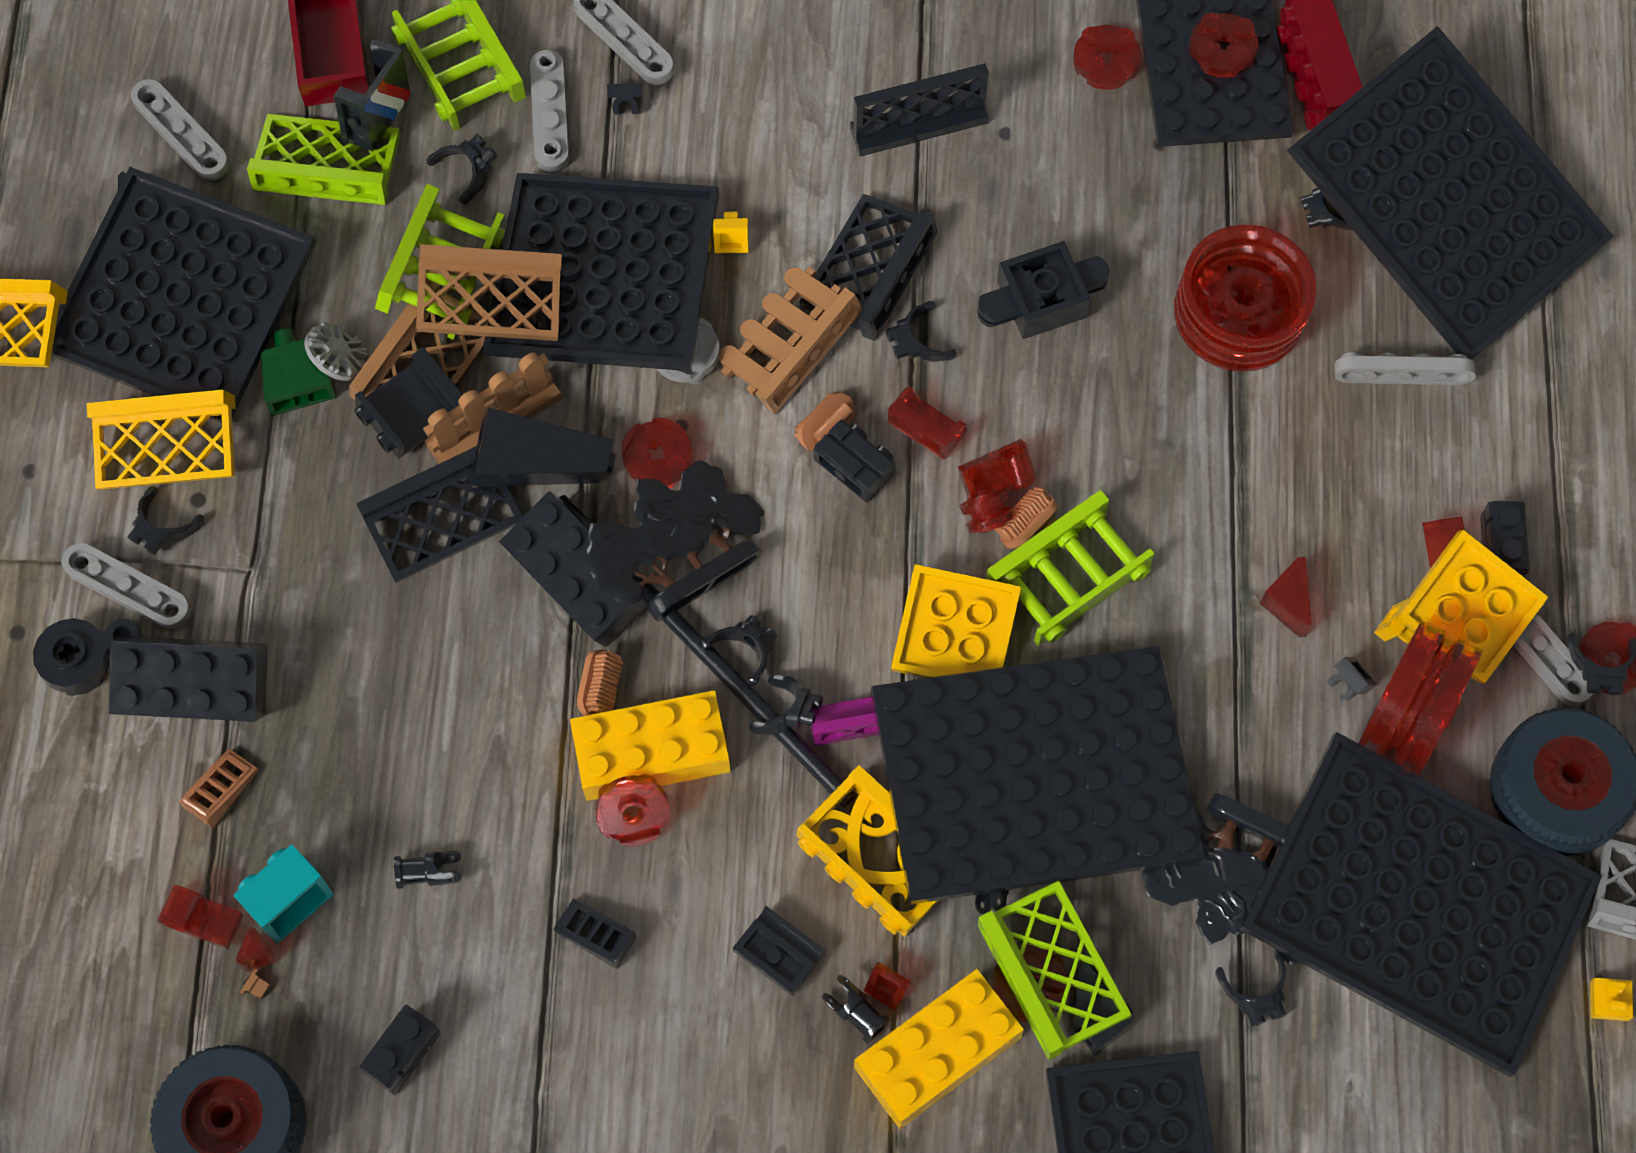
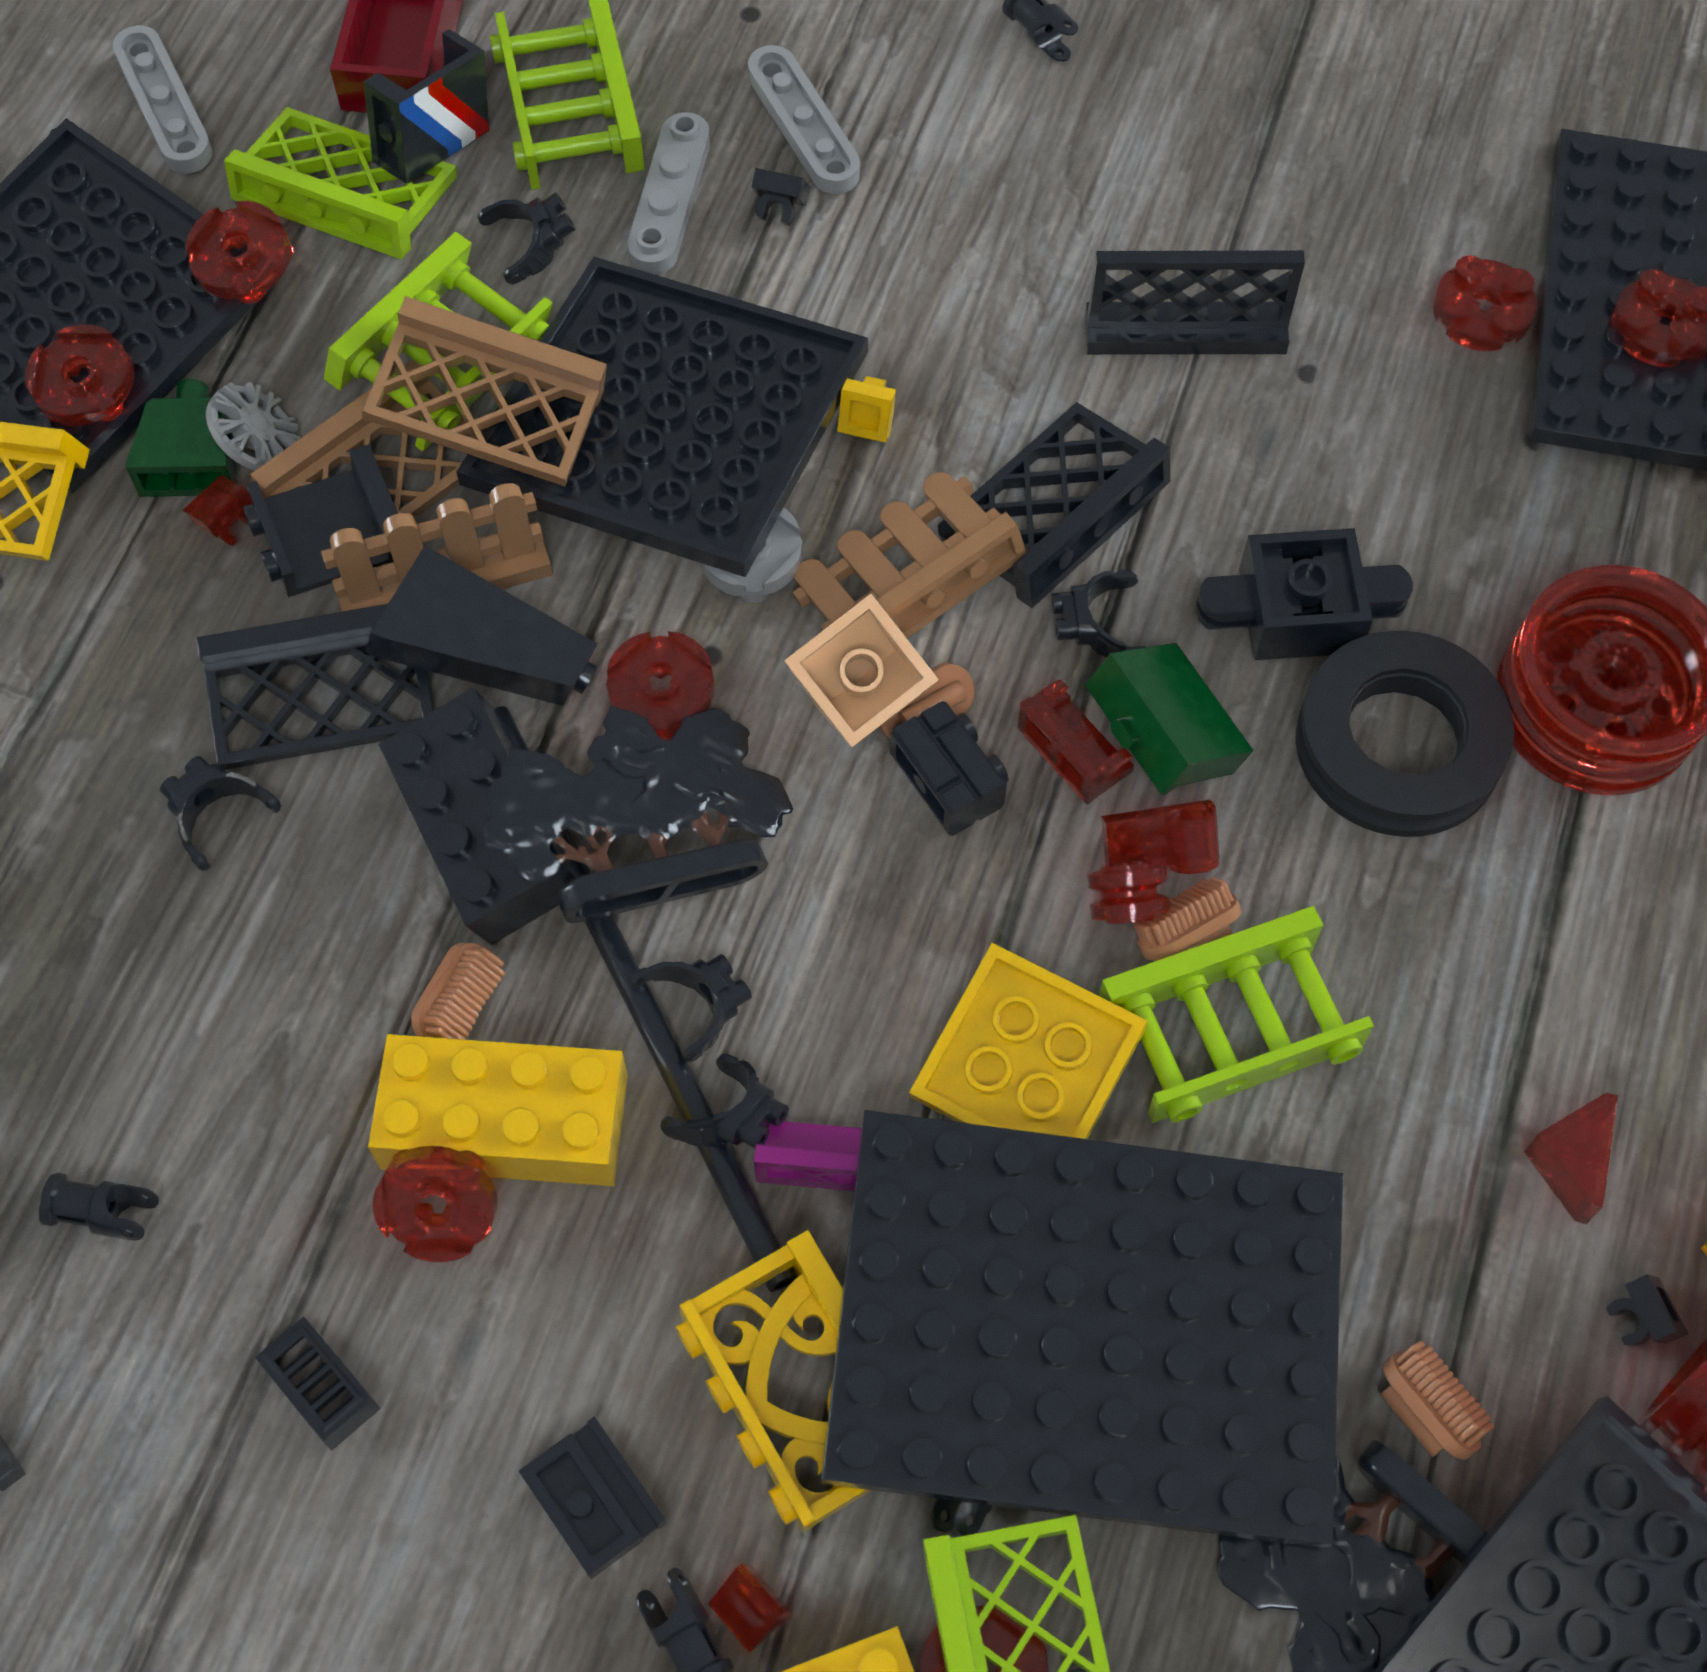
camera: 15 degrees right, 5 degrees down
none -> clear red plate [25,324,134,426]
none -> black helmet [160,756,281,871]
none -> clear red tile [183,475,252,546]
none -> clear red plate [186,201,294,304]
none -> light nougat slope [784,594,939,748]
none -> dark green container [1085,643,1254,796]
none -> black tyre [1296,631,1514,837]
none -> nougat piece [1380,1341,1494,1460]

